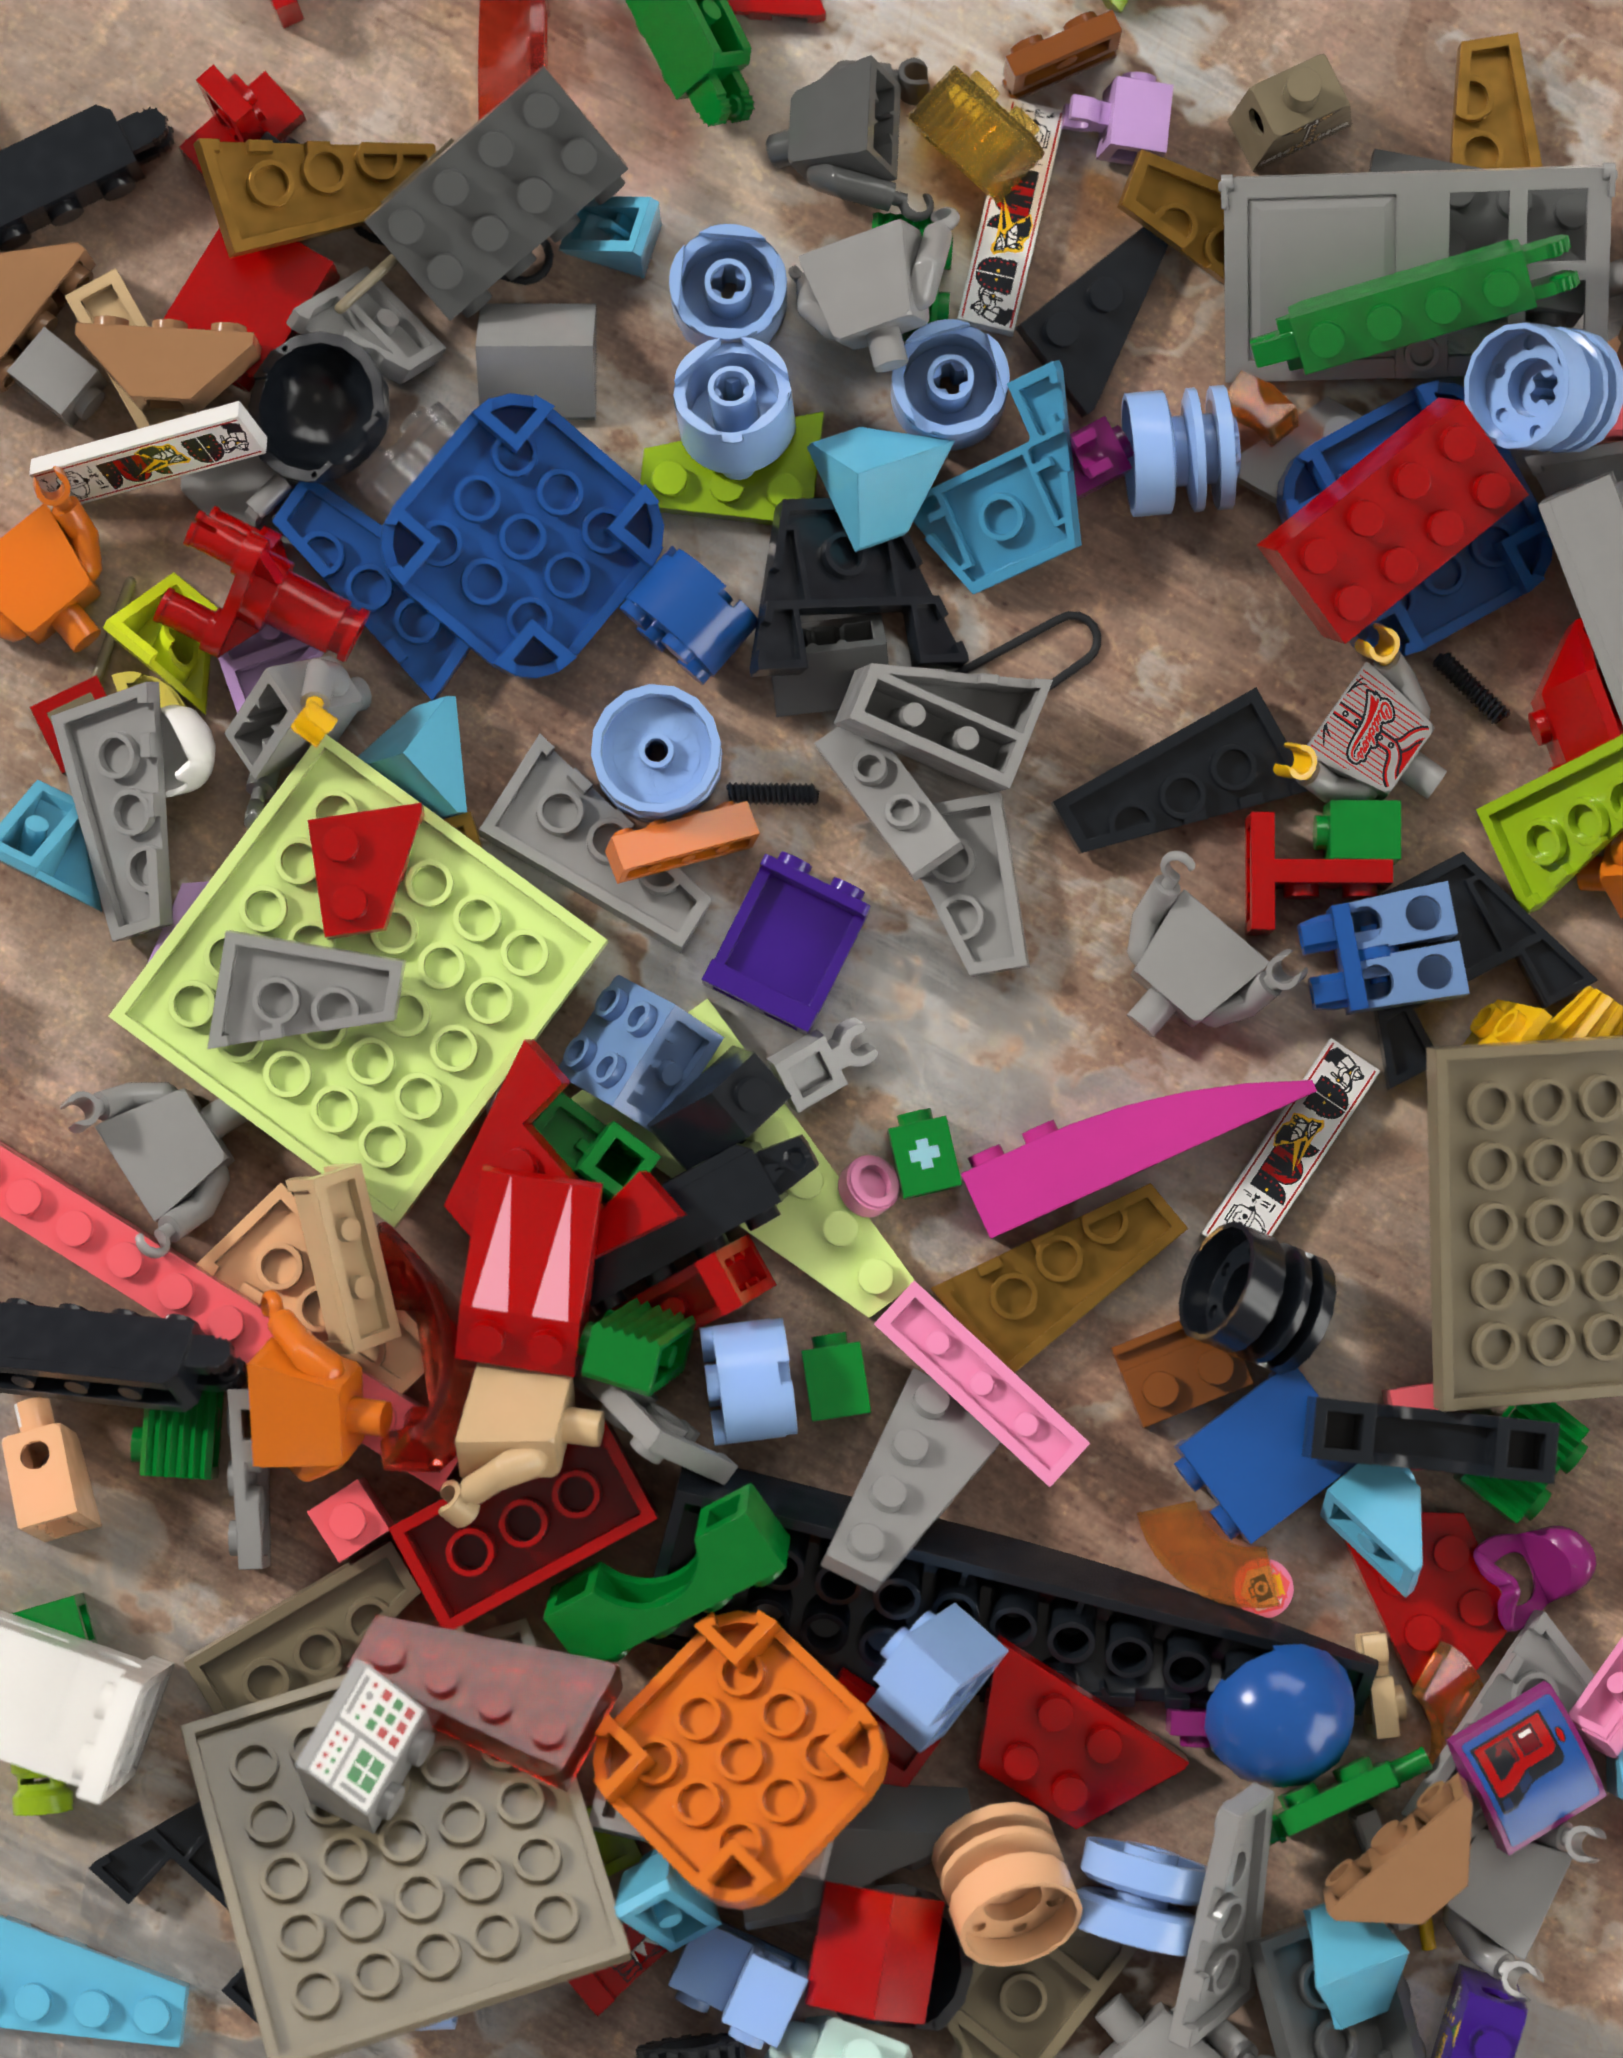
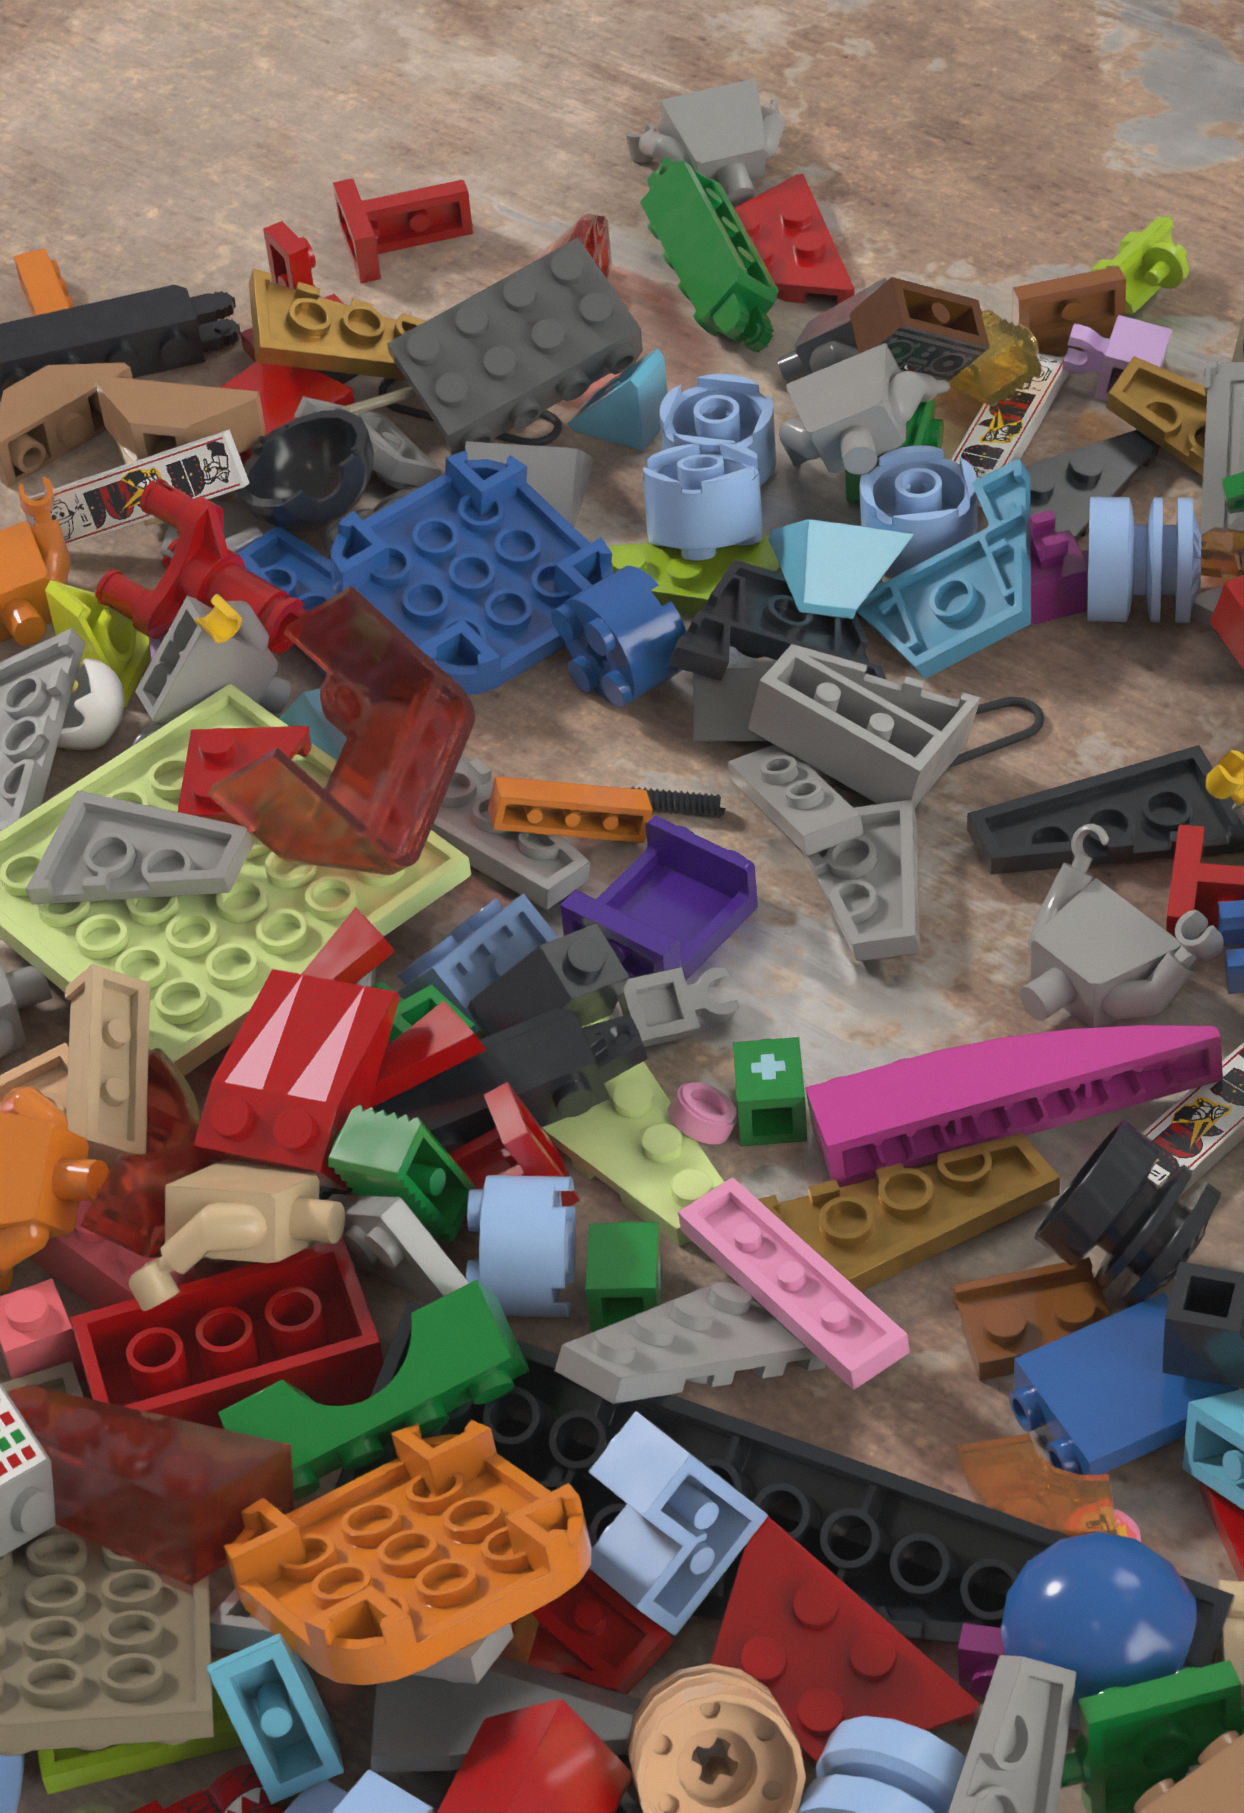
camera: 15 degrees right, 40 degrees down
light grey brick [7,327,108,428] -> none
light blue wheel [591,684,723,822] -> none
none -> clear red windscreen [207,585,475,875]
none -> reddish brown brick [849,277,990,382]

